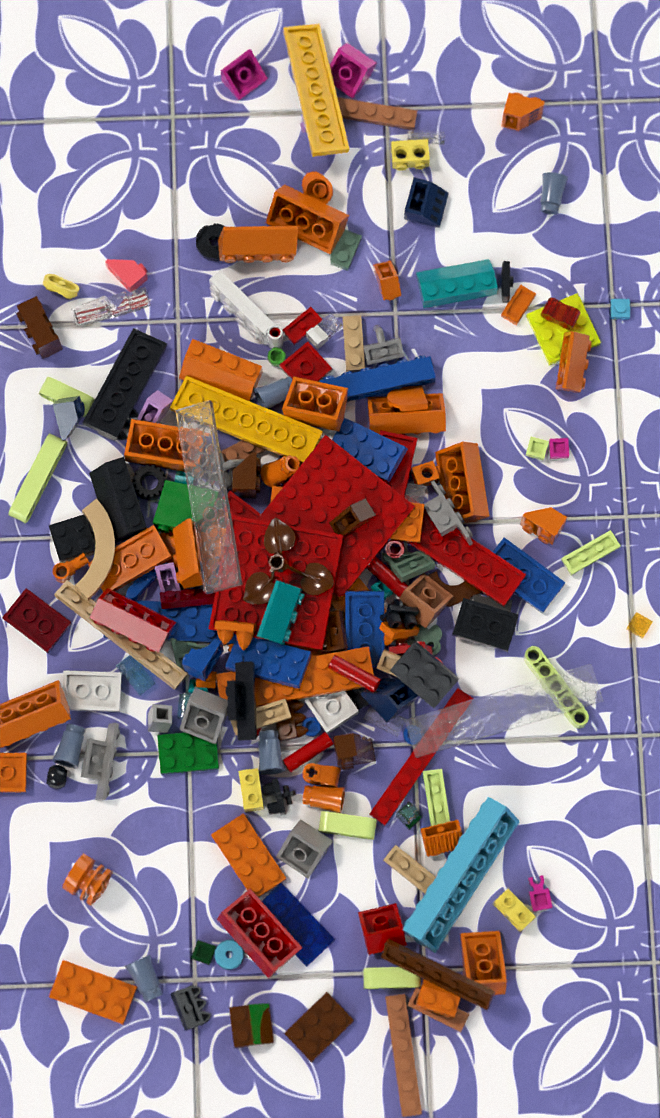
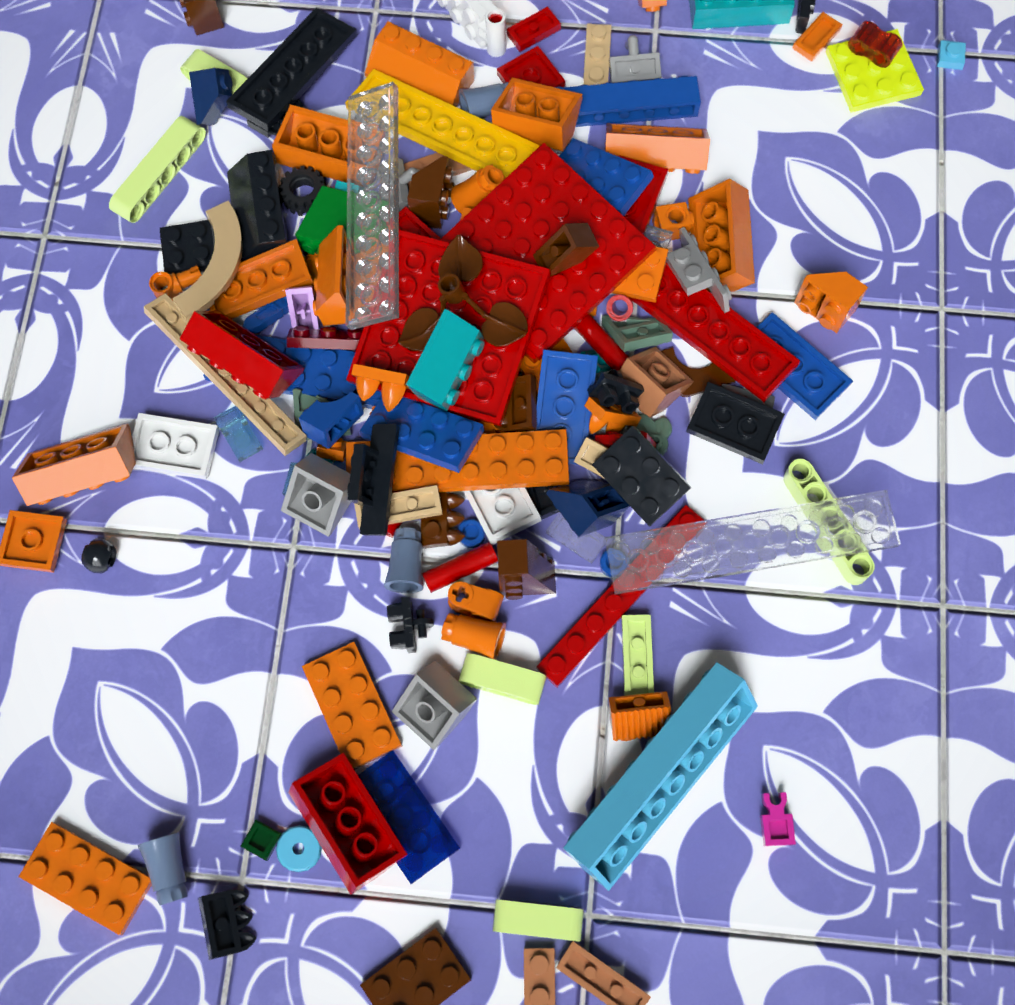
camera: 10 degrees right, 5 degrees down
dark red plate [2,588,72,653] -> none
sand blue plant [52,724,85,768] -> none
orange wheel [62,853,113,906] -> none
light grey bracket [81,723,120,801] -> none
lavender slope [137,390,173,424] -> none
light grey brick [148,704,172,733] -> none
green plate [157,732,219,775] -> none
reddish brown slope [229,1003,274,1049] -> none
light yellow brick [239,768,264,812] -> none
bright green tile [267,347,286,367] -> none
leg [306,313,342,349] -> none
red piece [328,655,381,693] -> none
red slope [358,903,407,955] -> none
reddish brown plate [381,939,495,1010] -> none
tan plate [383,845,436,894] -> none
orange tile [387,385,428,412] -> none
clear light blue leg [396,801,422,830] -> none
orange slope [416,979,460,1019] -> none
orange slope [460,931,507,995] -> none
light yellow brick [493,889,535,932] -> none
yellowish green plate [525,436,549,461] -> none
dark pink plate [549,438,569,459] -> none
orange slope [555,331,591,393] -> none
yellowish green plate [561,530,621,576] -> none
clear yellow plate [626,612,653,639] -> none

